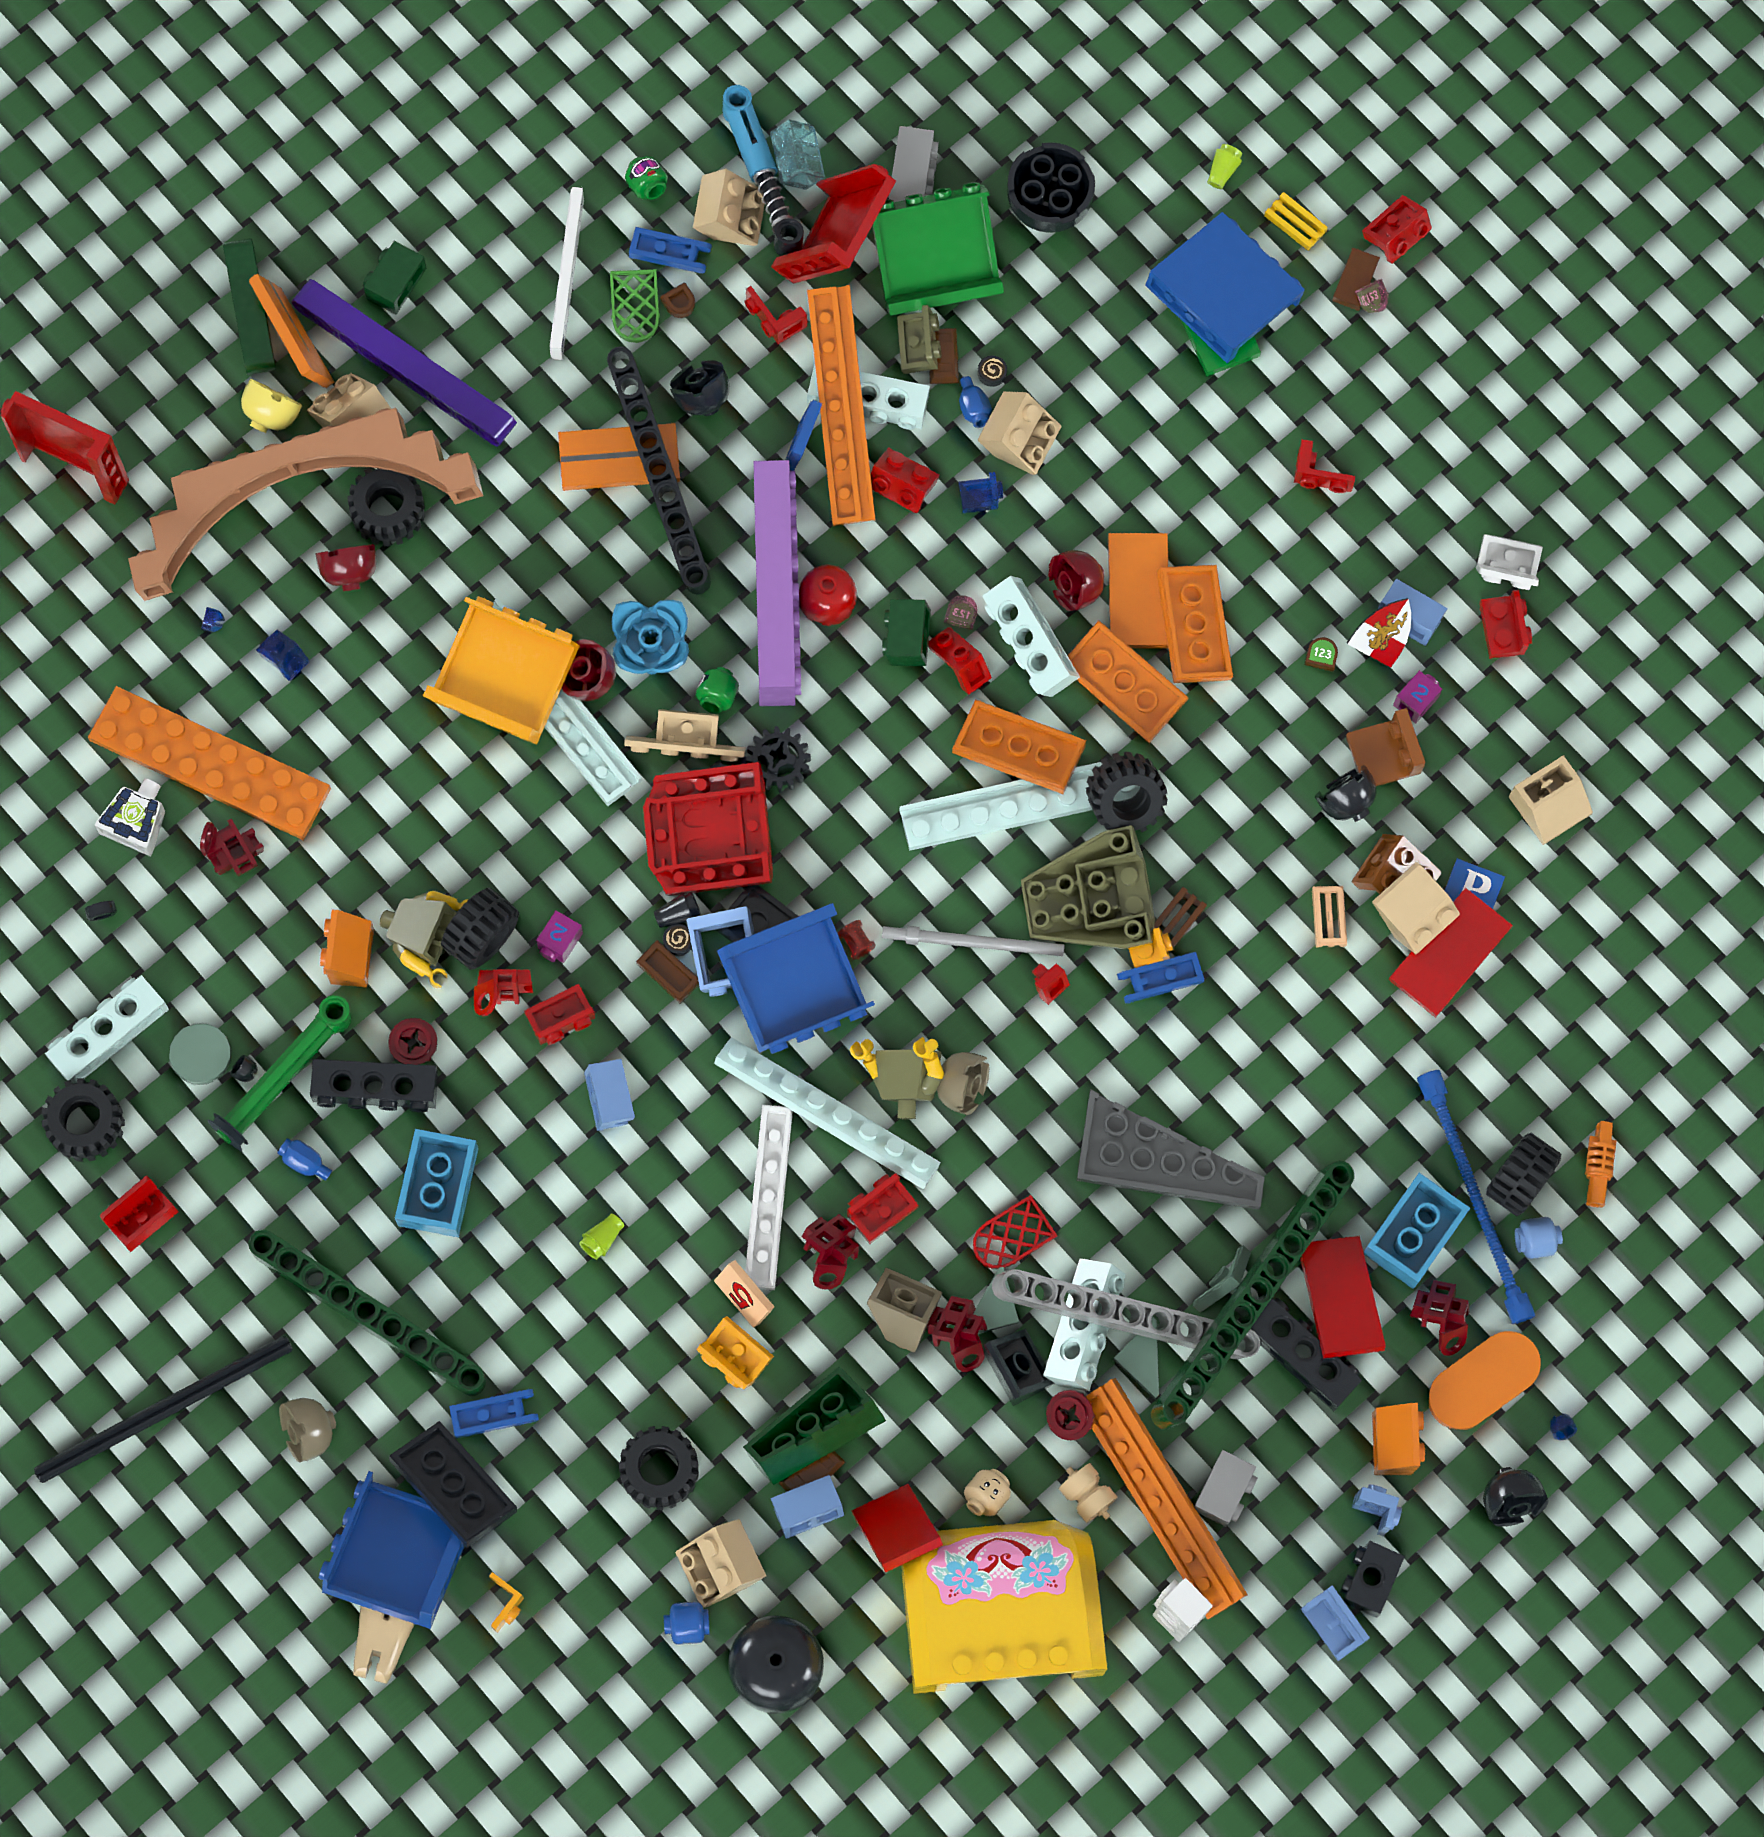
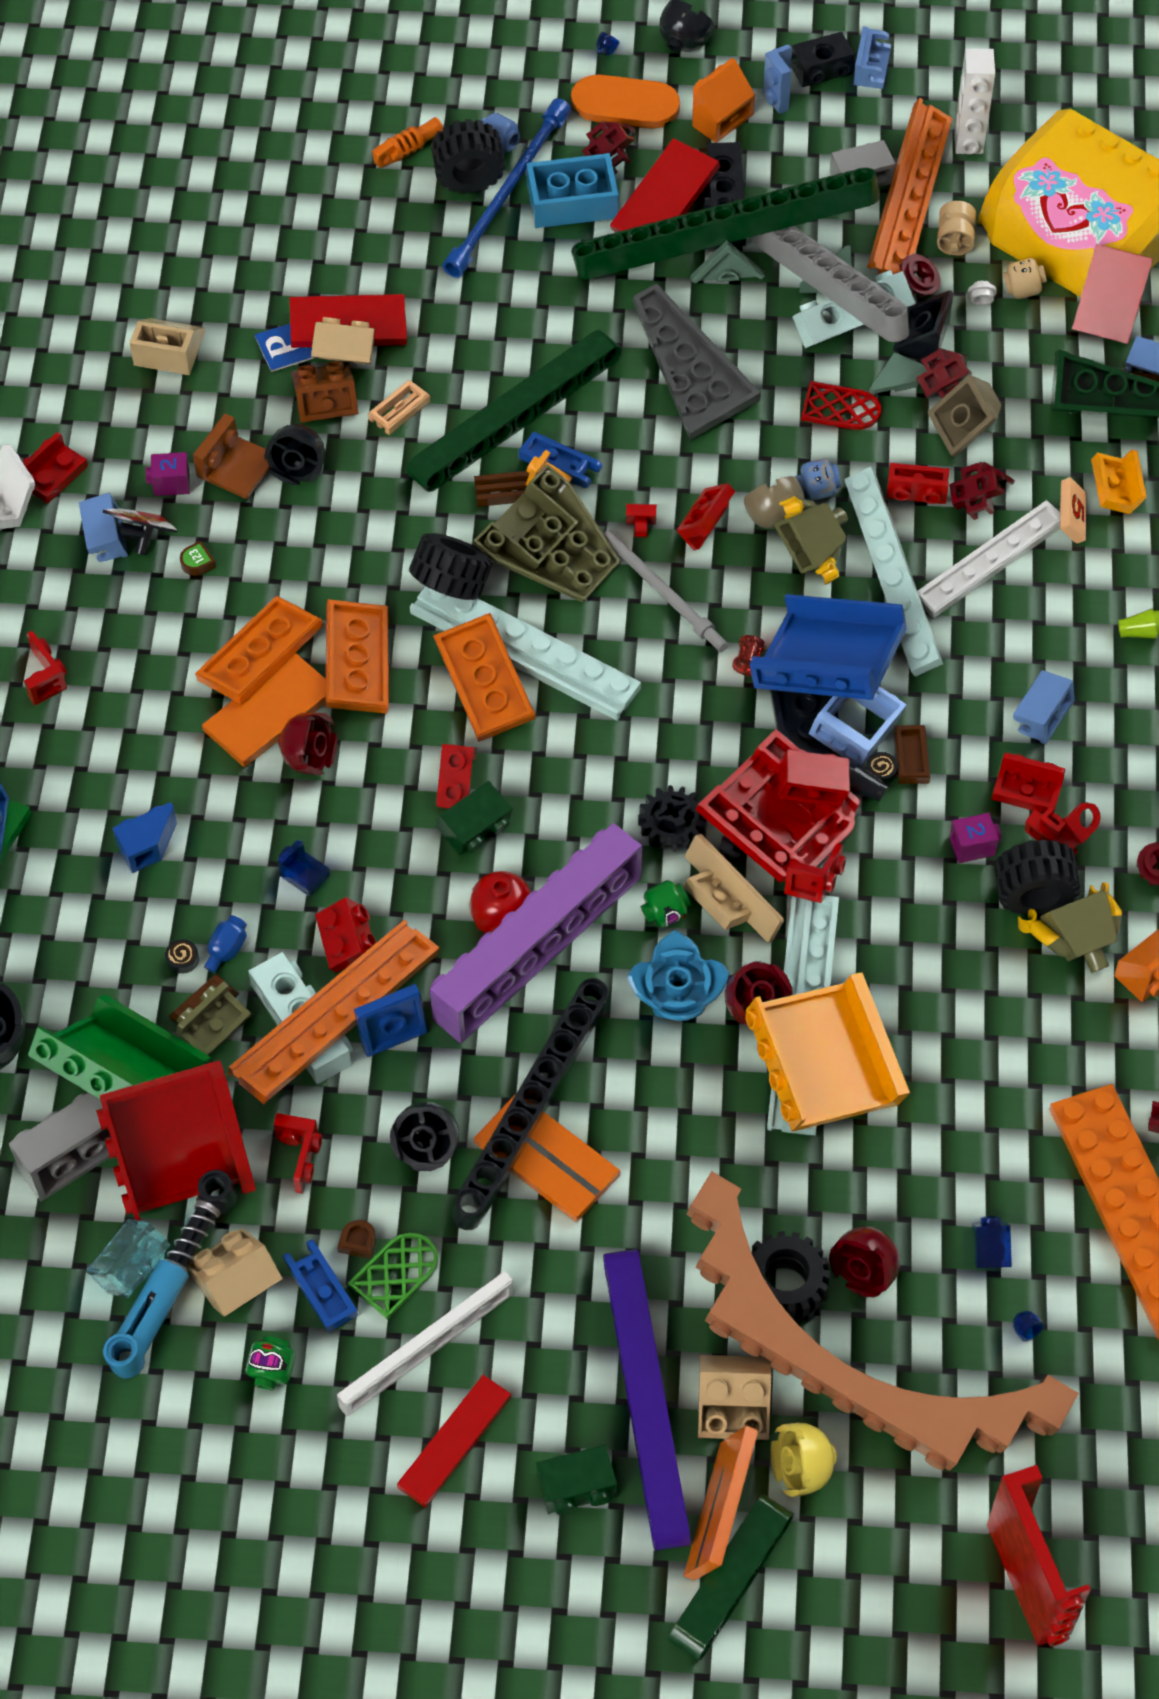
camera: 130 degrees left, 15 degrees down
tile [944,595,977,630] -> none
tan slope [978,391,1062,475] -> none
light aqua brick [983,576,1080,697] -> none
none -> blue slope [112,802,177,873]
none -> red tile [397,1374,511,1508]
none -> dark green beam [406,330,622,492]
none -> red bracket [676,483,735,551]
none -> brick [779,749,850,807]
none -> red bracket [784,843,846,903]
none -> medium blue head [795,459,841,501]
none -> white plate [968,281,997,305]

